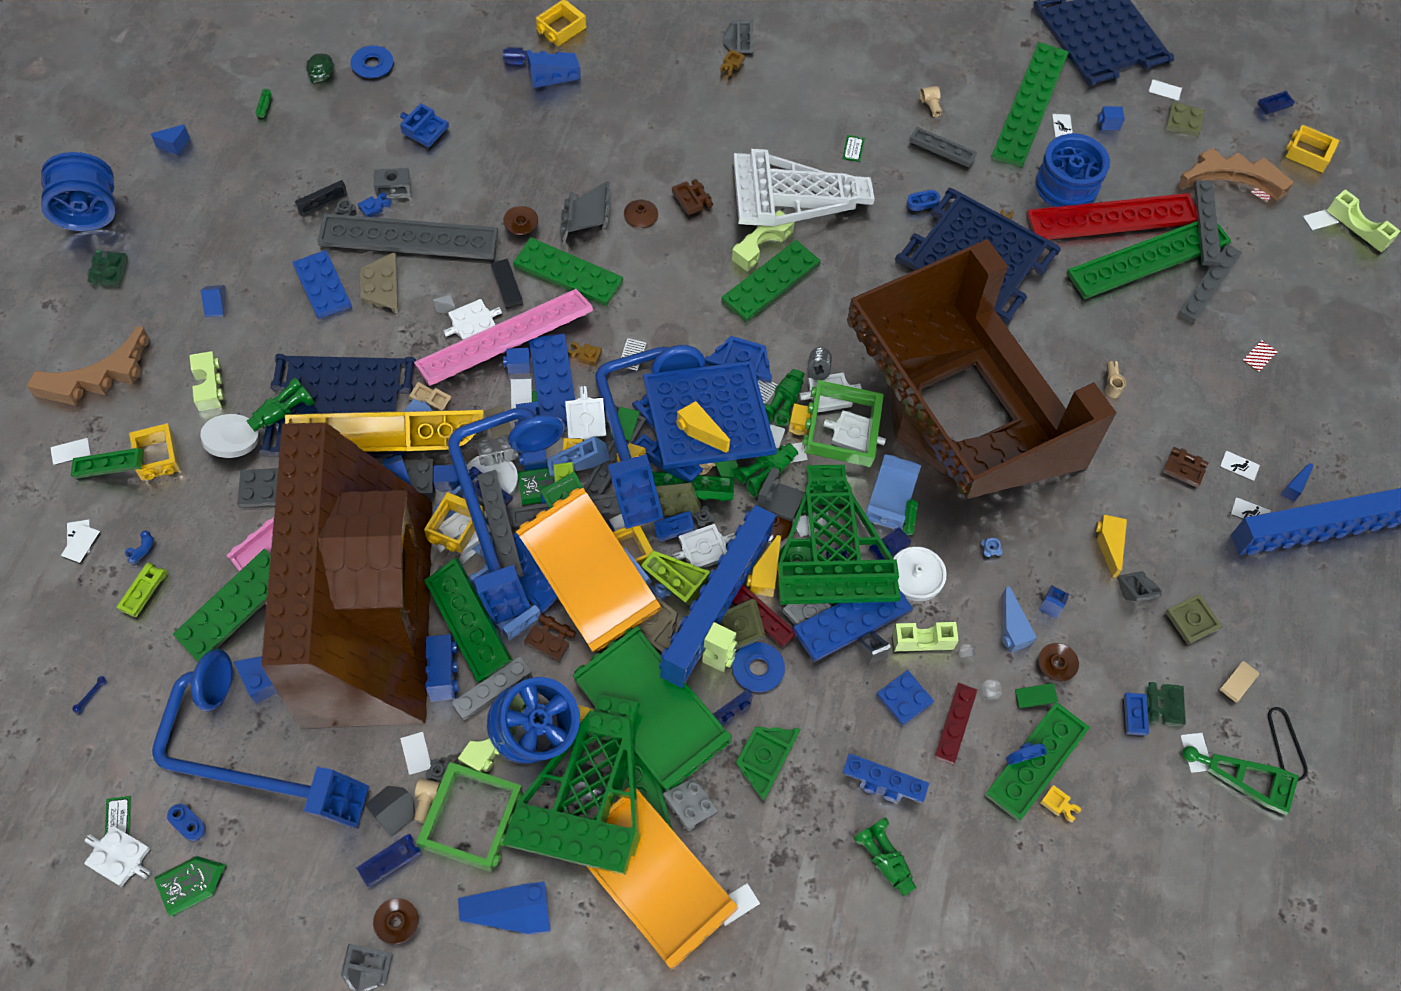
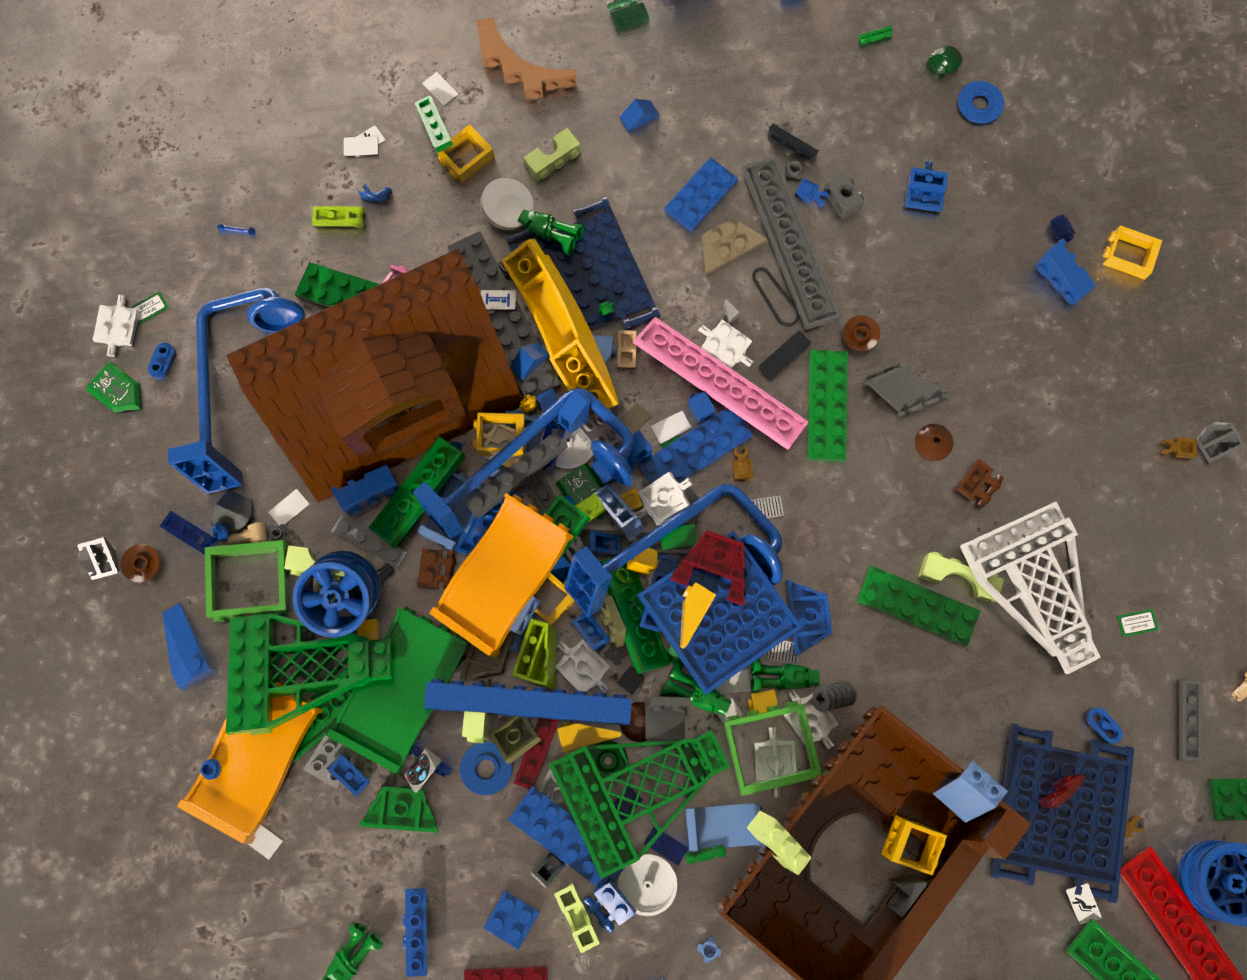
camera: 70 degrees right, 15 degrees up
none -> blue plate [201,759,221,780]
none -> blue plate [212,522,229,541]
none -> blue plate [326,754,370,797]
none -> slope [404,748,442,793]
none -> yellow plate [520,394,537,413]
none -> blue slope [558,388,590,434]
none -> plate [583,879,636,933]
none -> blue slope [590,531,621,556]
none -> green plate [598,301,615,316]
none -> black piece [617,666,645,696]
none -> dark red wing [670,530,745,606]
none -> yellowish green arch [747,811,812,875]
none -> black piece [752,267,800,326]
none -> yellow window [881,815,947,875]
none -> dark grey slope [886,875,927,918]
none -> medium blue panel [933,761,1008,823]
none -> clear red slope [1039,774,1085,808]
none -> white sticker [1066,883,1102,925]

